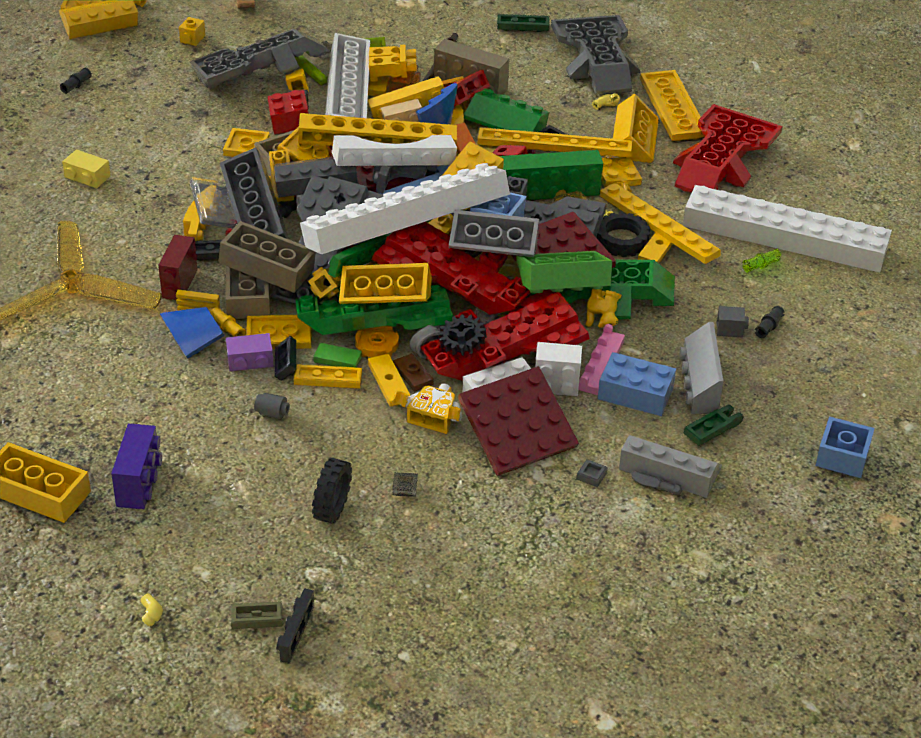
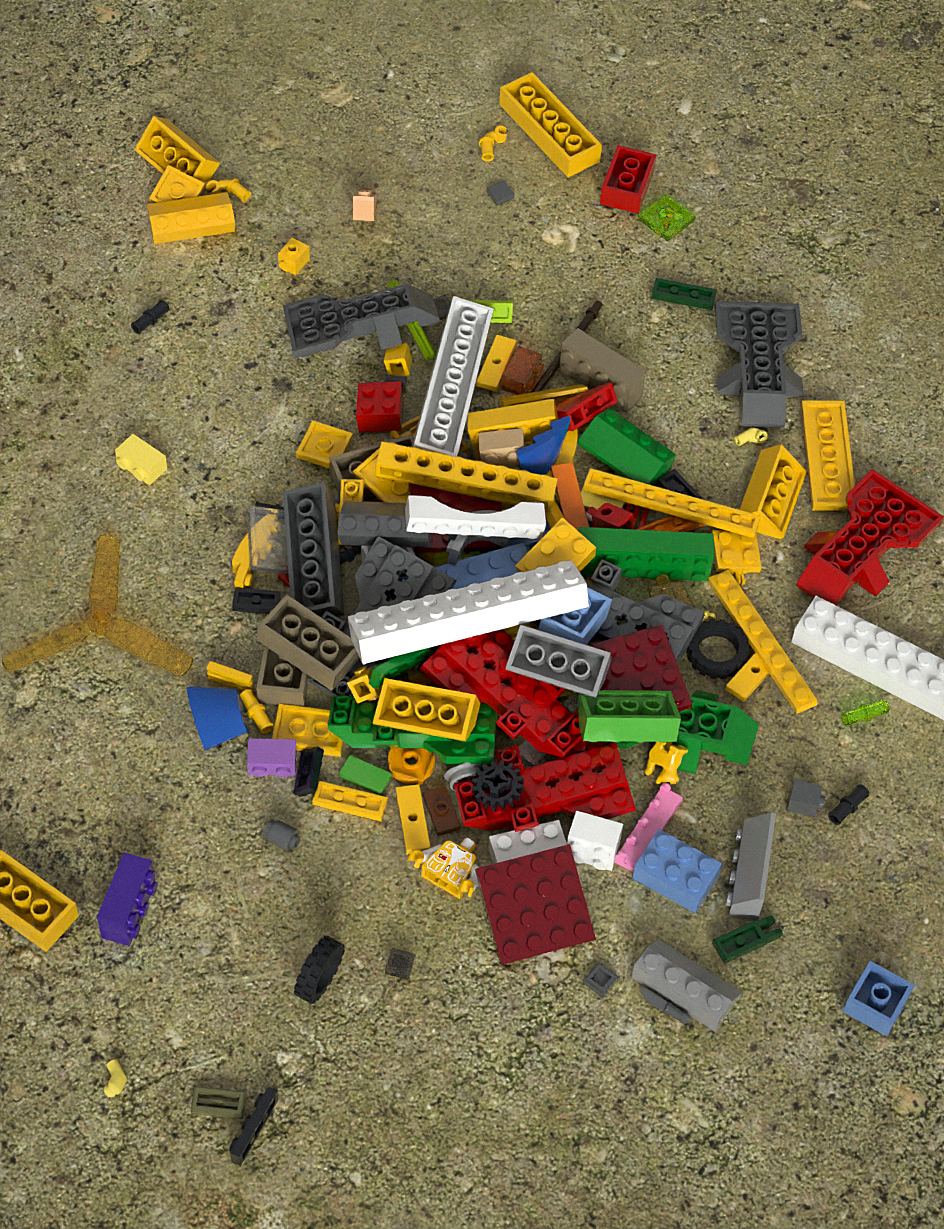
camera: 10 degrees right, 15 degrees up
dark red brick [158,234,198,300] -> none
yellow hips [369,44,417,82] -> none

